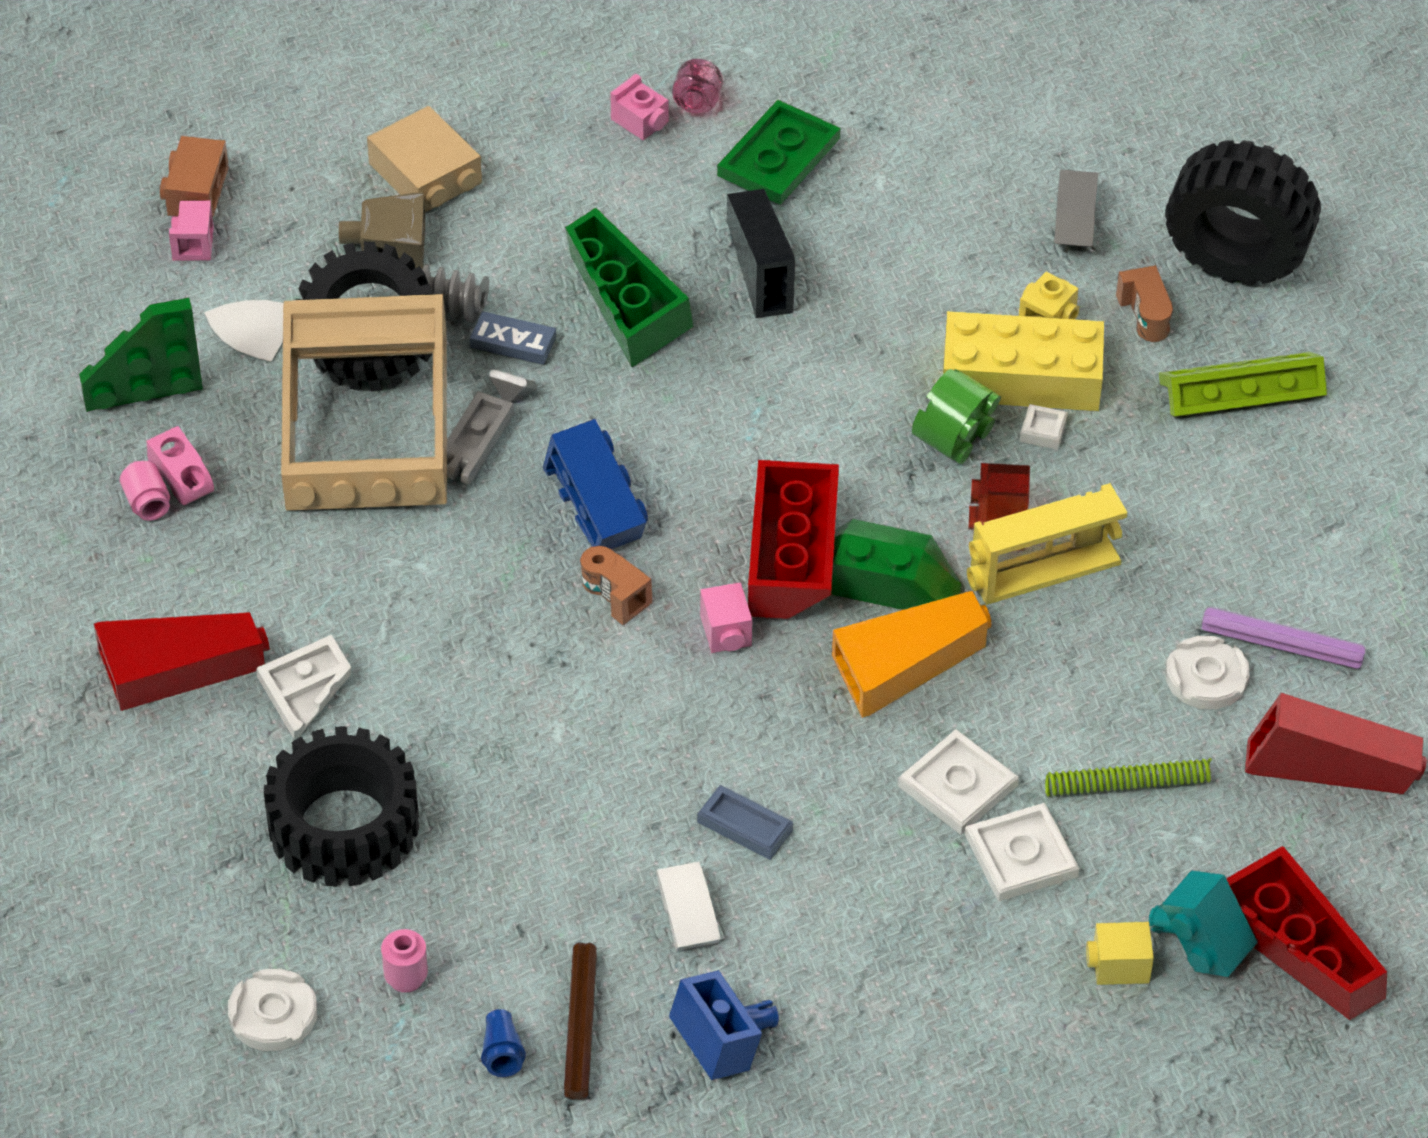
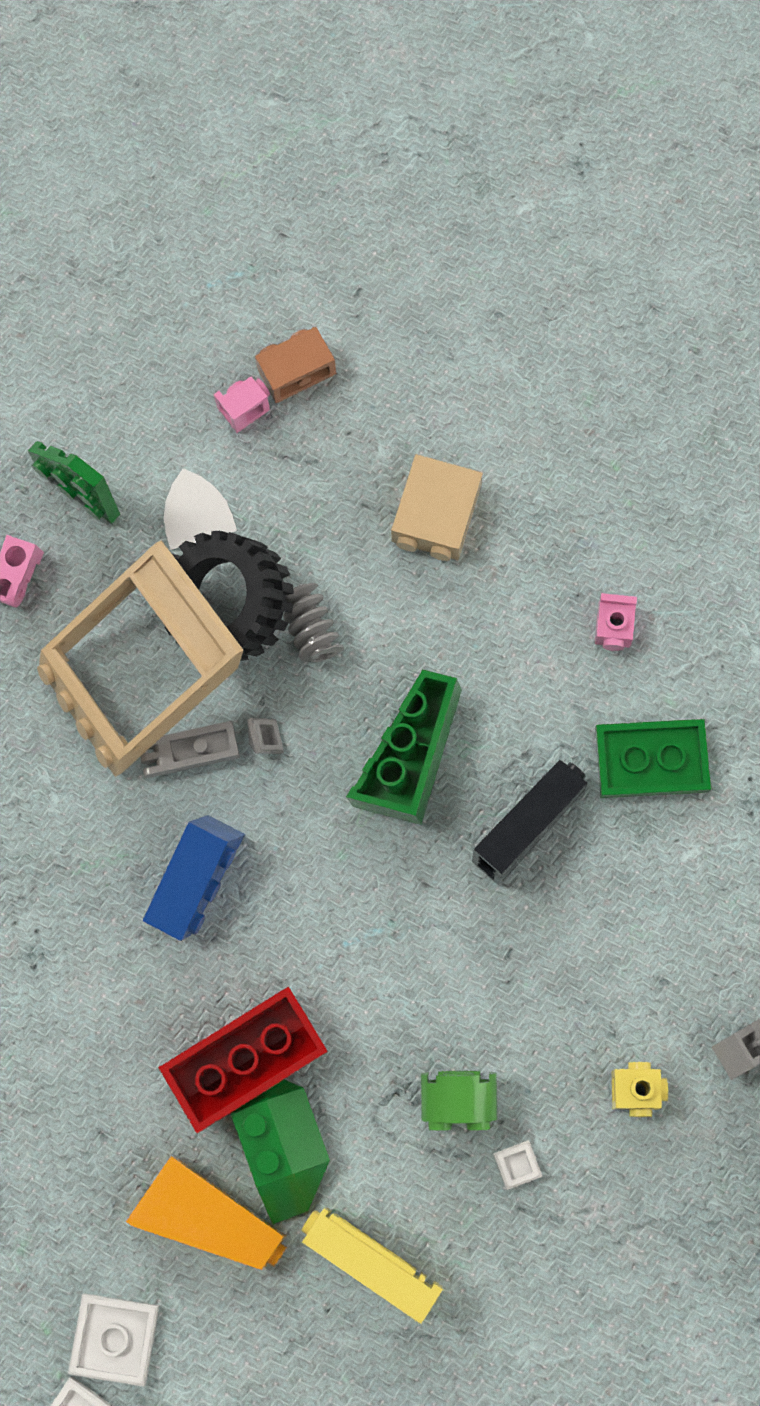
camera: 60 degrees right, 25 degrees up
dark tan torso [339,193,426,269] -> none
sand blue tile [470,311,556,365] -> none
nougat leg [580,546,652,625] -> none
clear pink head [672,59,723,114] -> none
bright pink brick [700,582,752,653] -> none
light yellow brick [943,311,1104,411] -> none
clear red piece [968,463,1030,549] -> none
nougat leg [1116,265,1173,342] -> none
lime fence [1159,352,1327,416] -> none

